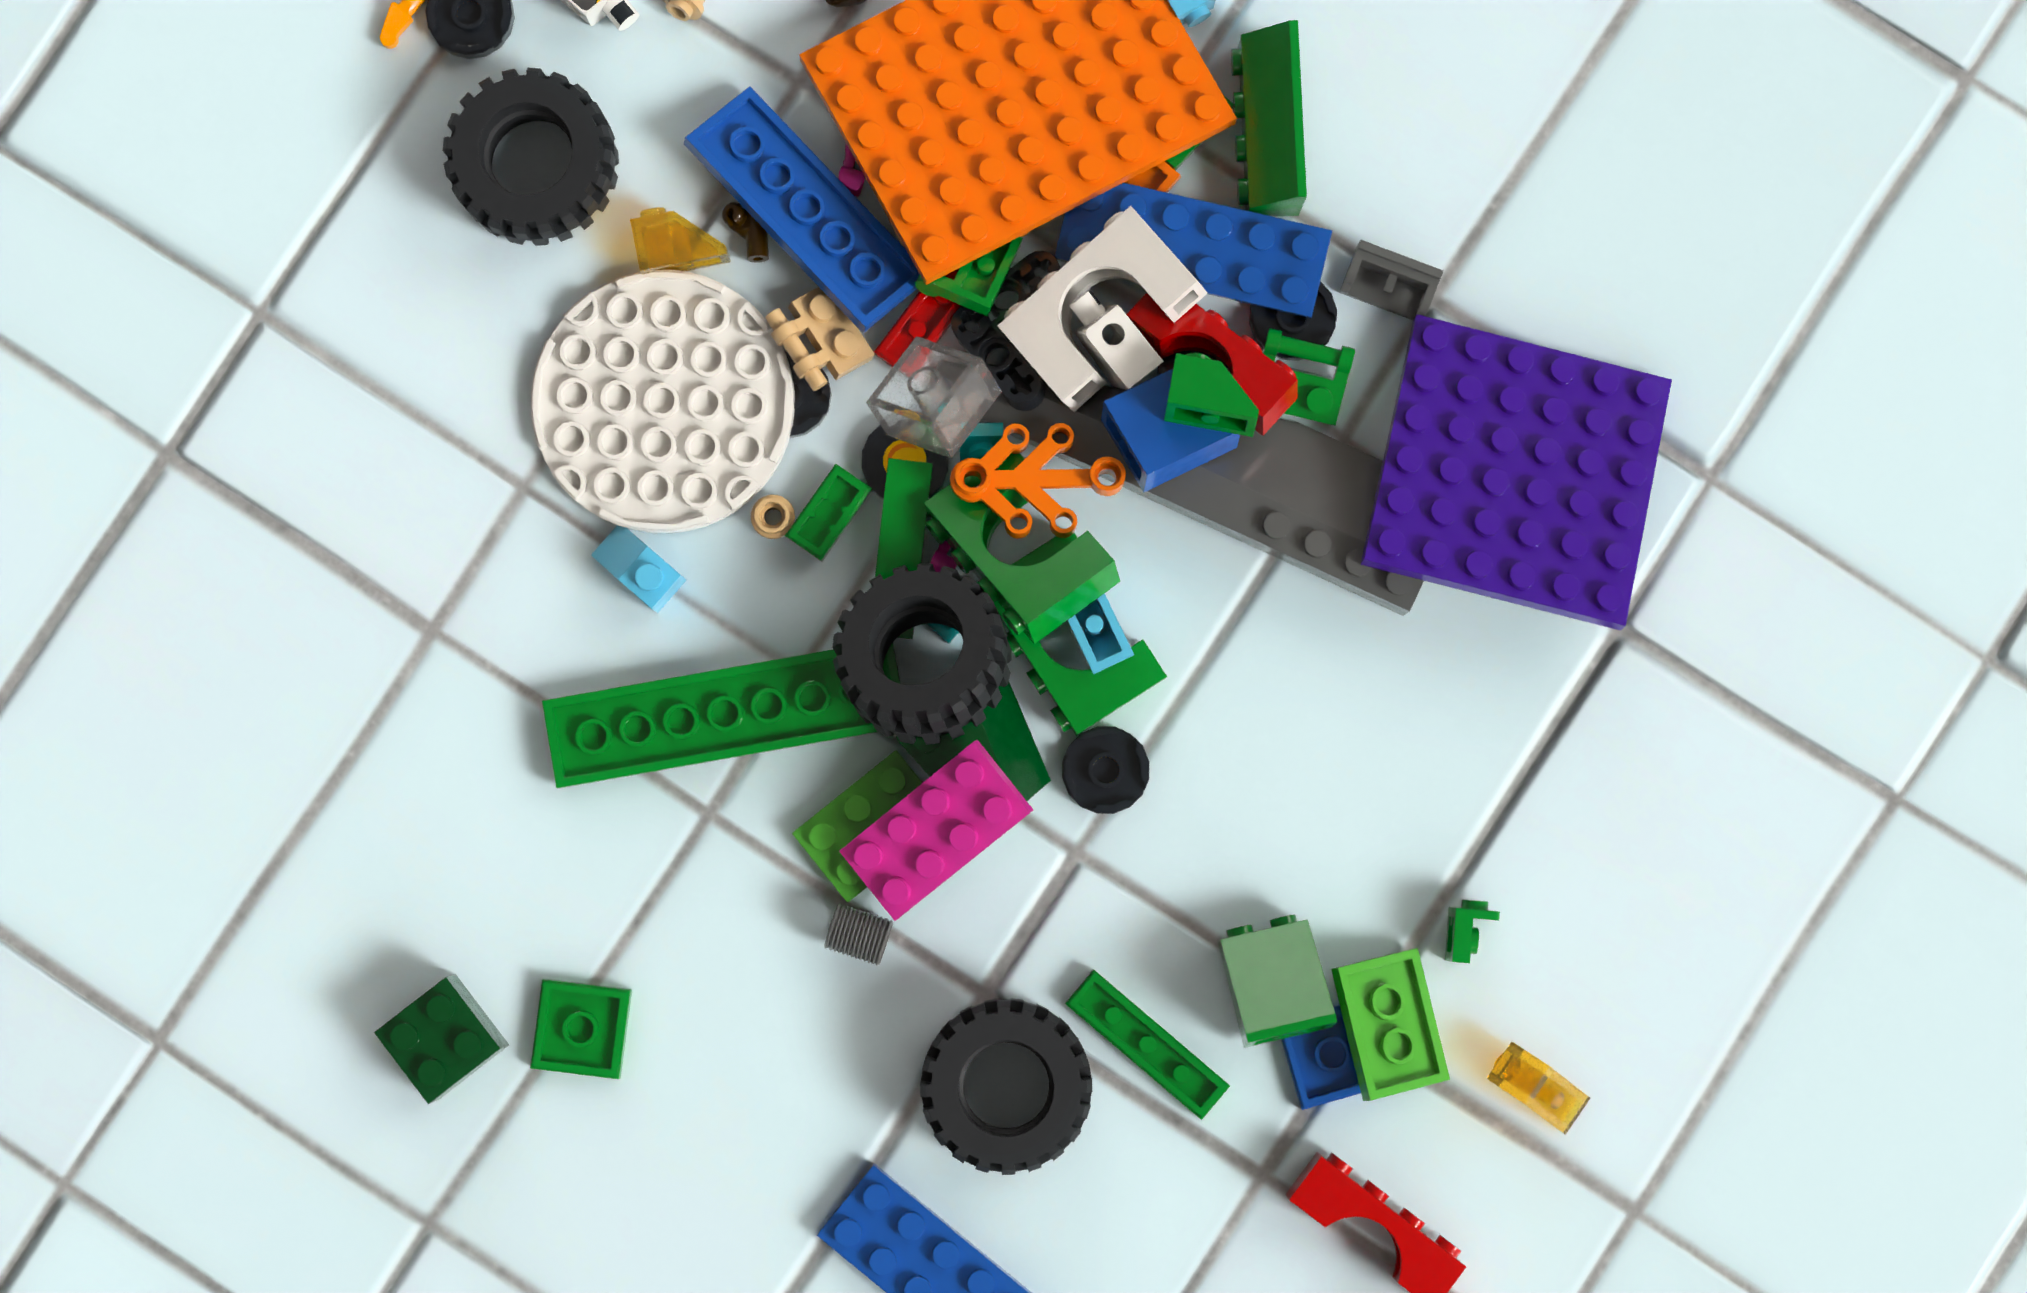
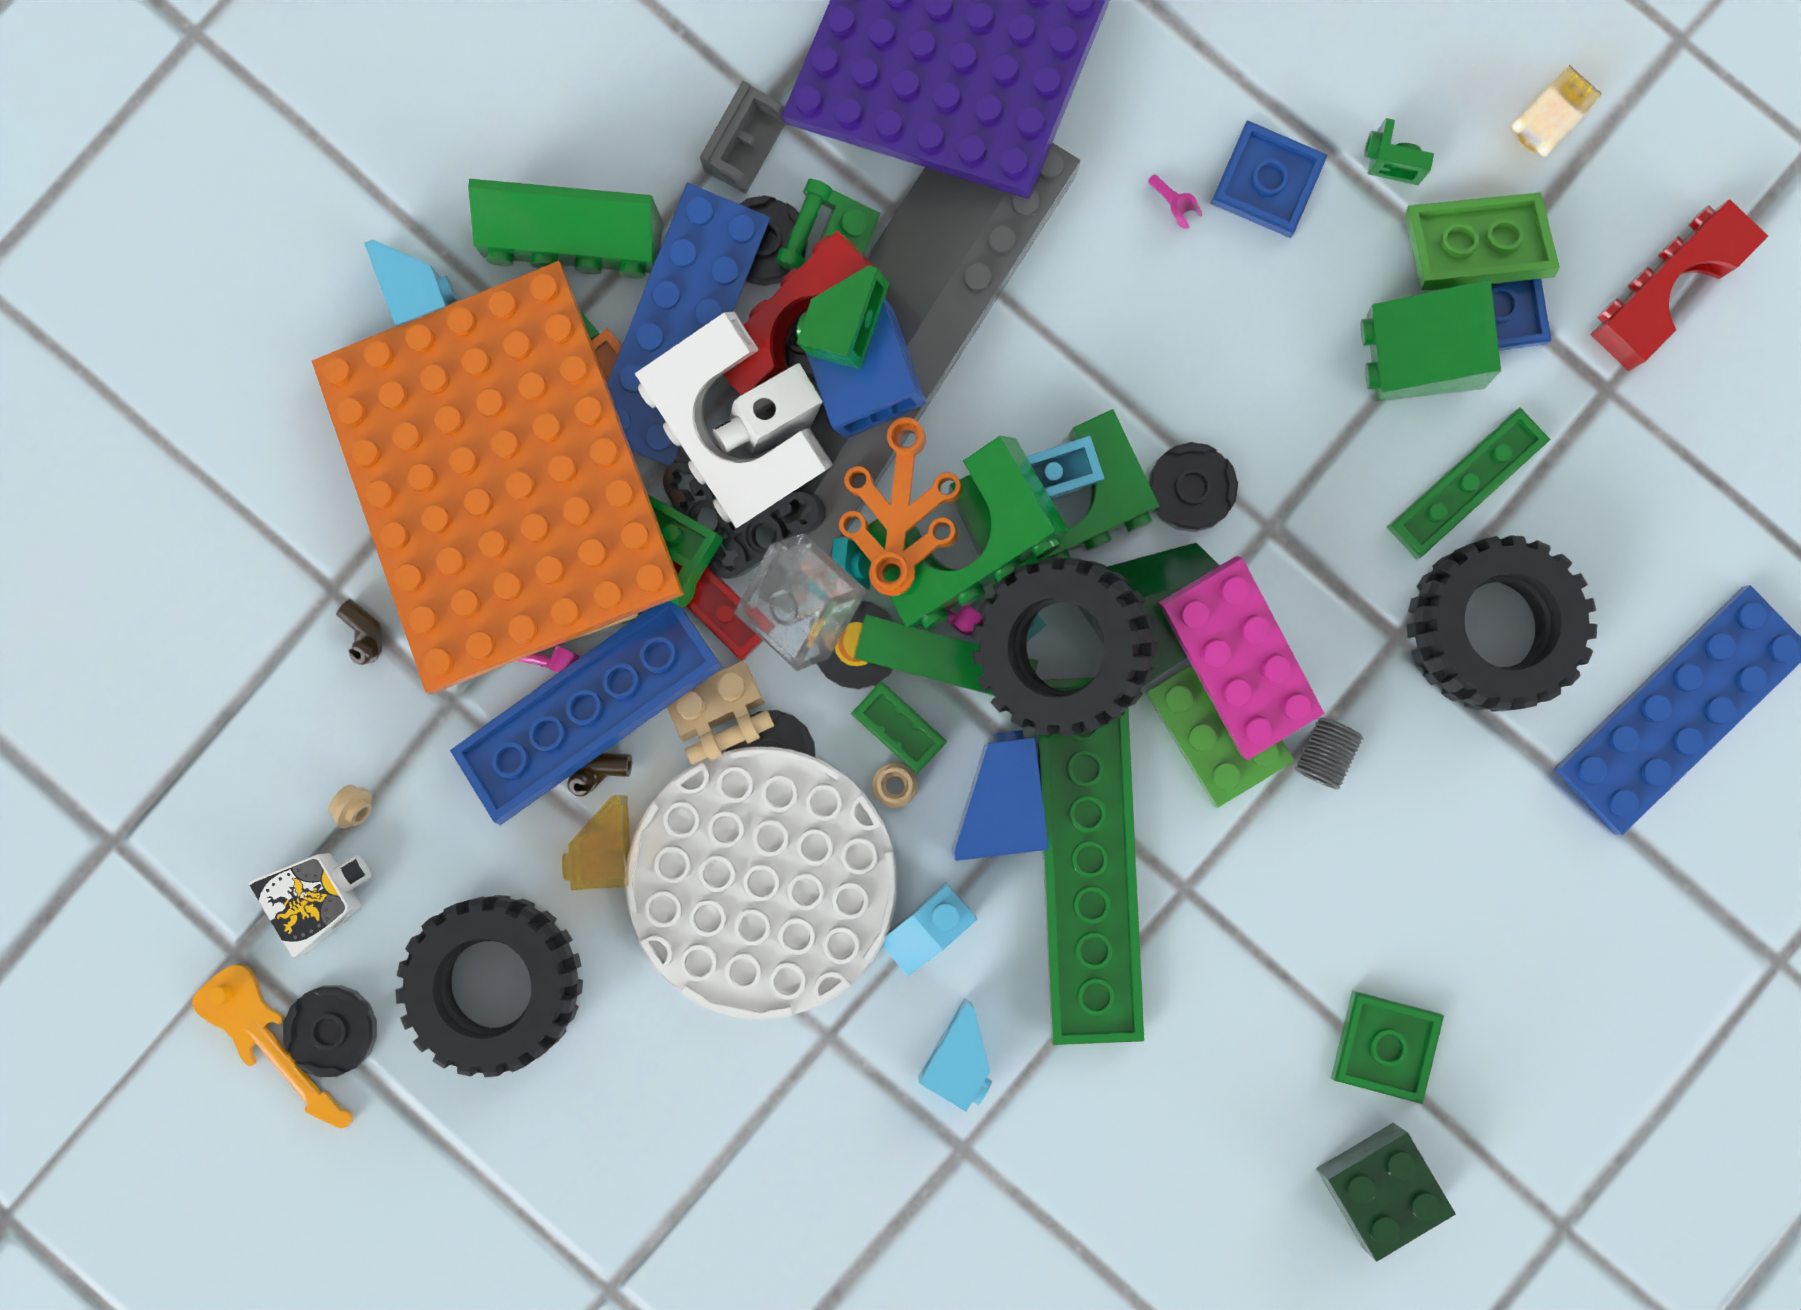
camera: 85 degrees left, 0 degrees up
none -> medium azure slope [918,998,992,1112]
none -> blue slope [952,730,1049,861]
none -> dark pink hand [1148,174,1202,229]
none -> blue tile [1210,120,1328,238]

